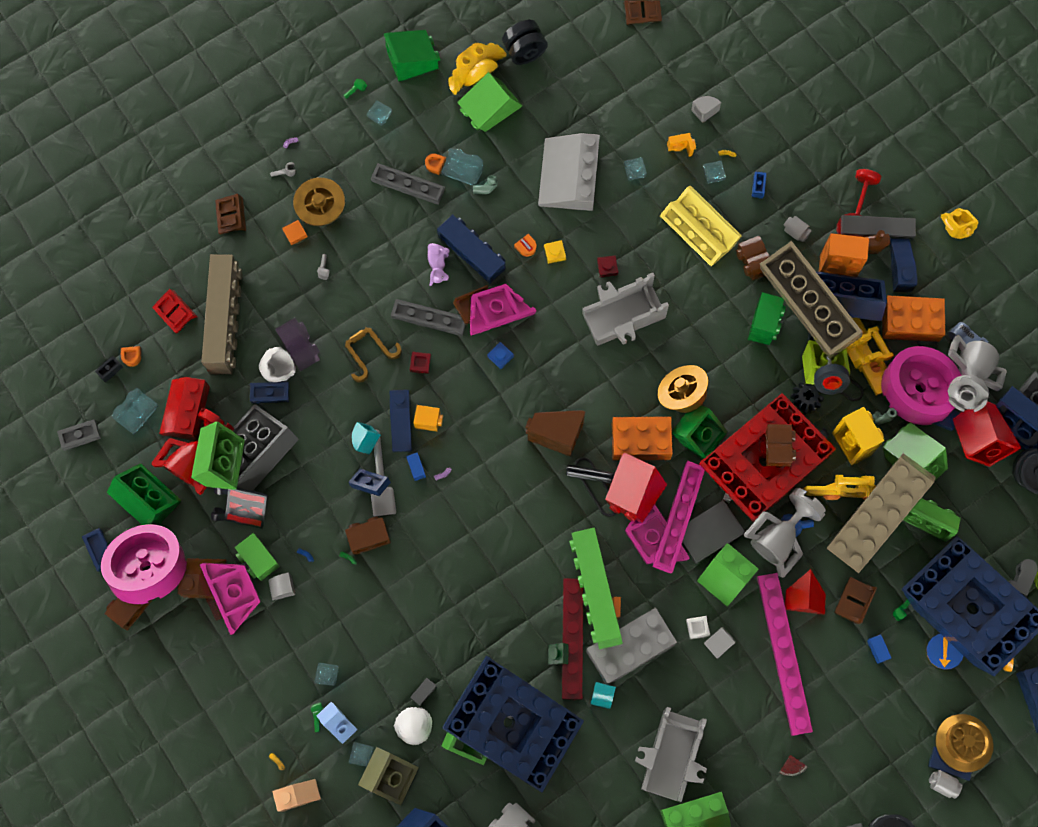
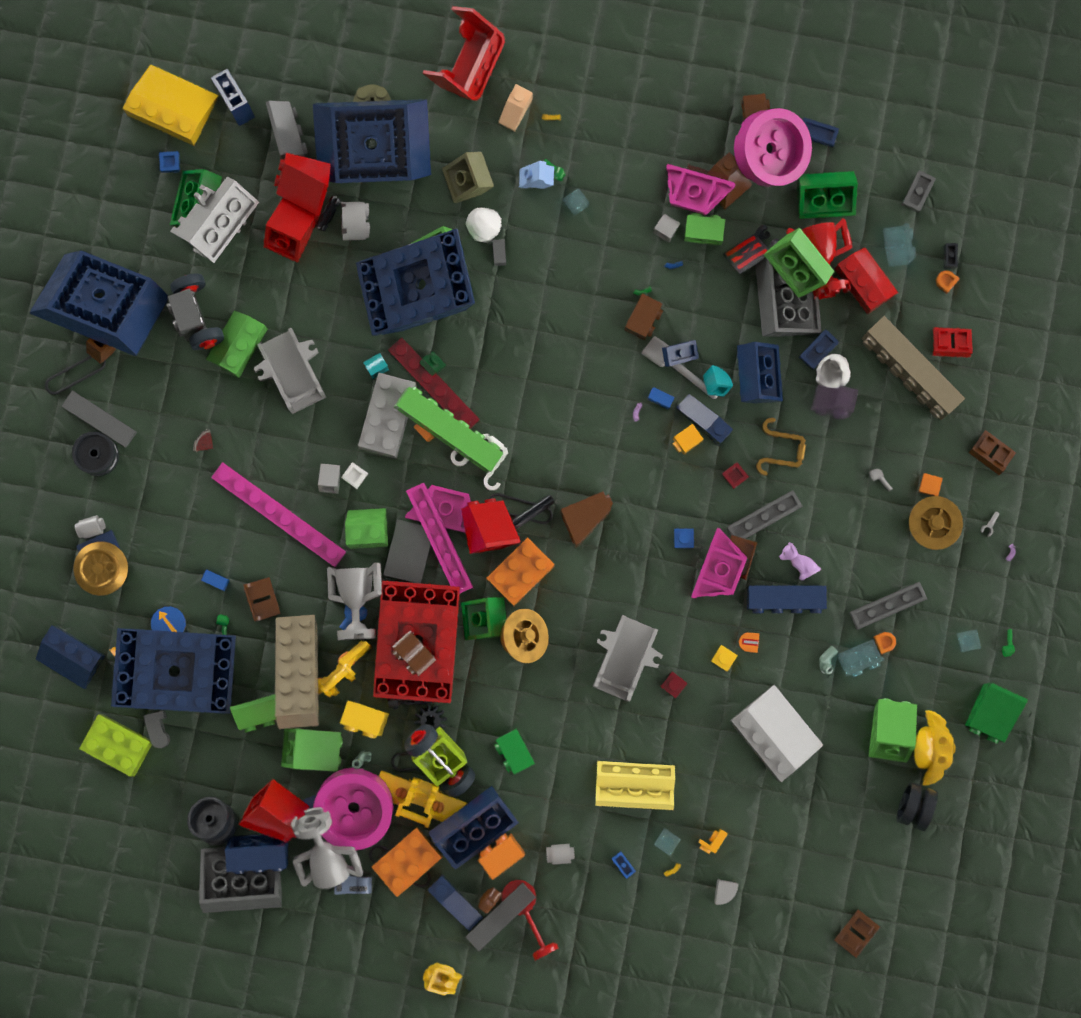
camera: 130 degrees right, 10 degrees up
clear light blue plate [349,742,374,767] -> none
clear light blue plate [624,157,647,180] -> none
reddish brown brick [736,236,770,280] -> none
dark tan brick [760,241,863,359] -> none
red slope [785,569,826,614] -> none
none -> white piece [451,434,508,491]
none -> dark blue slope [737,342,783,403]

